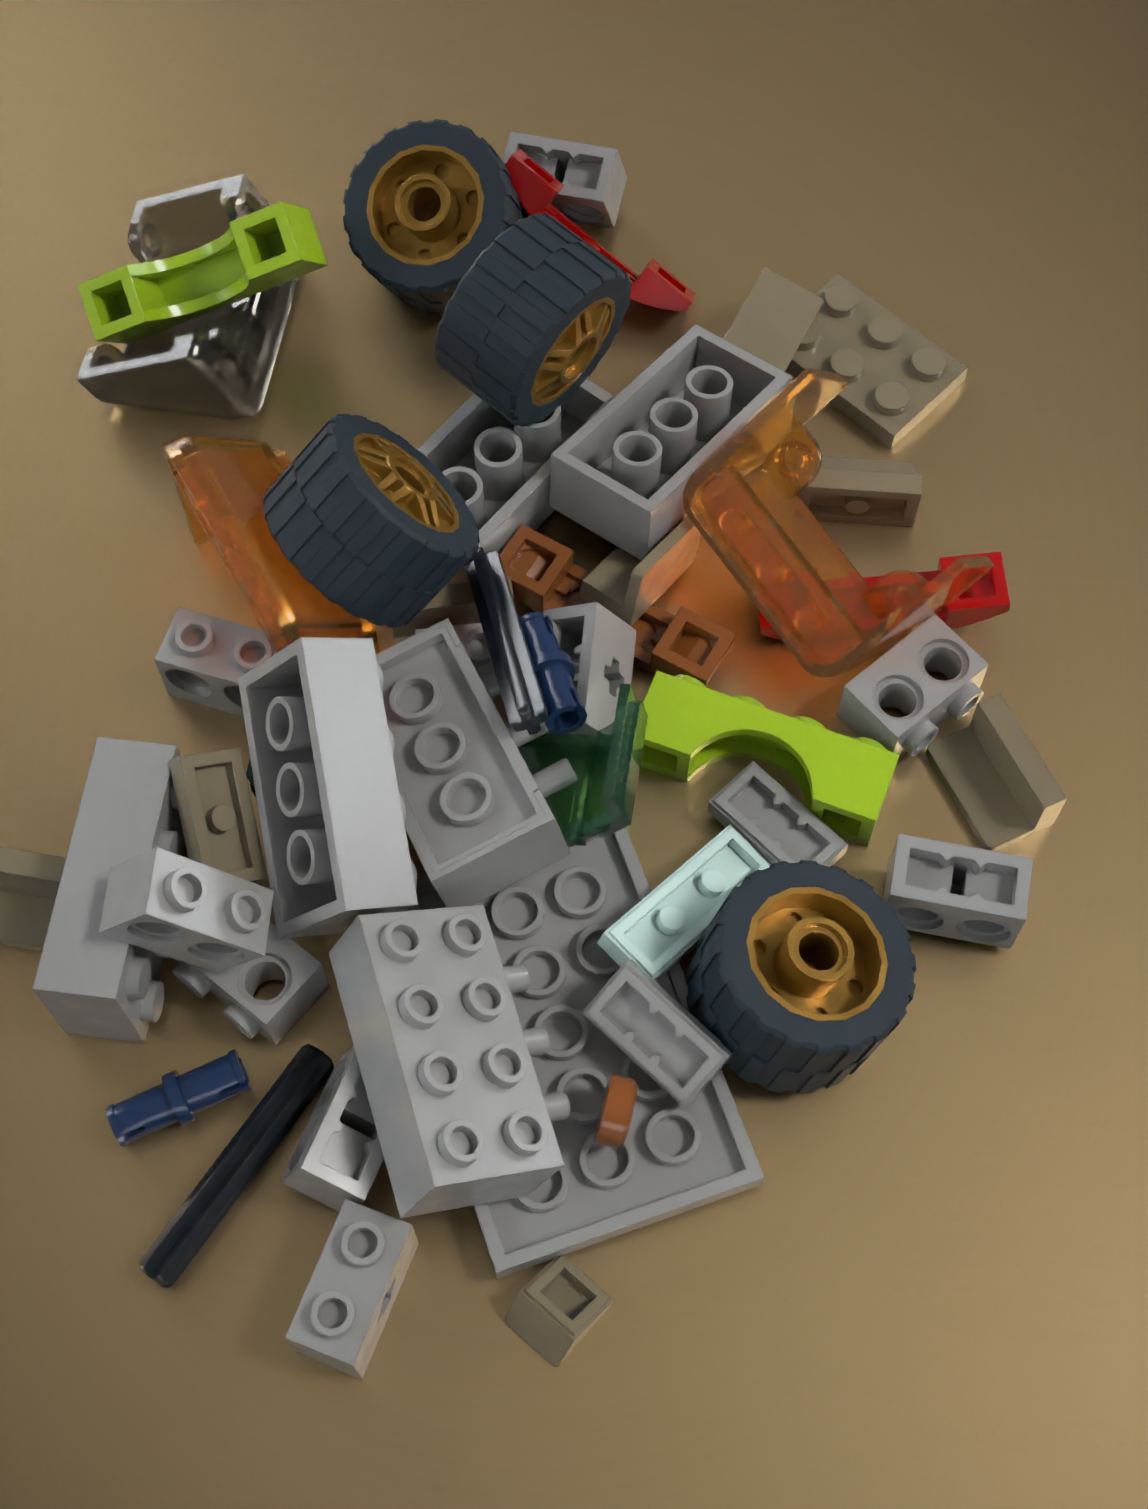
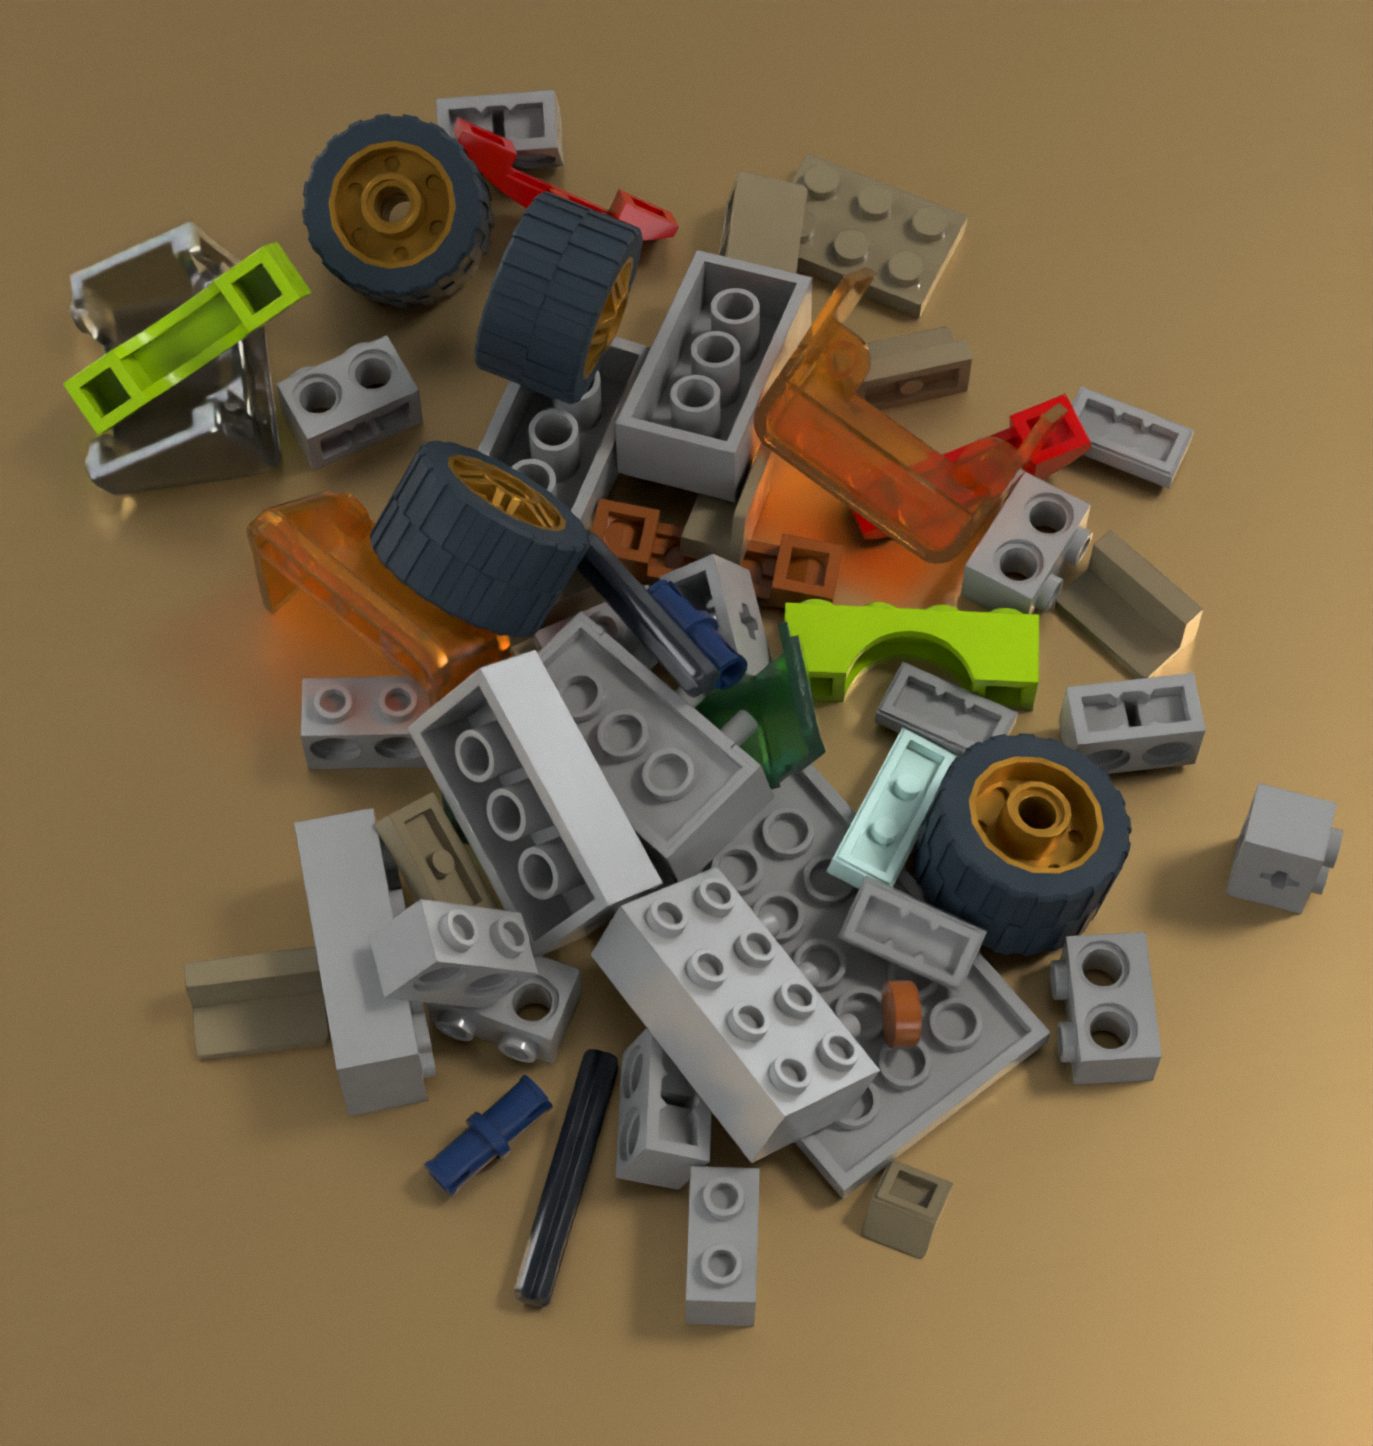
camera: 20 degrees left, 0 degrees up
none -> light grey brick [276,335,423,471]
none -> light grey brick [1050,932,1162,1085]
none -> light grey plate [1072,386,1194,489]
none -> light grey brick [1225,783,1343,914]

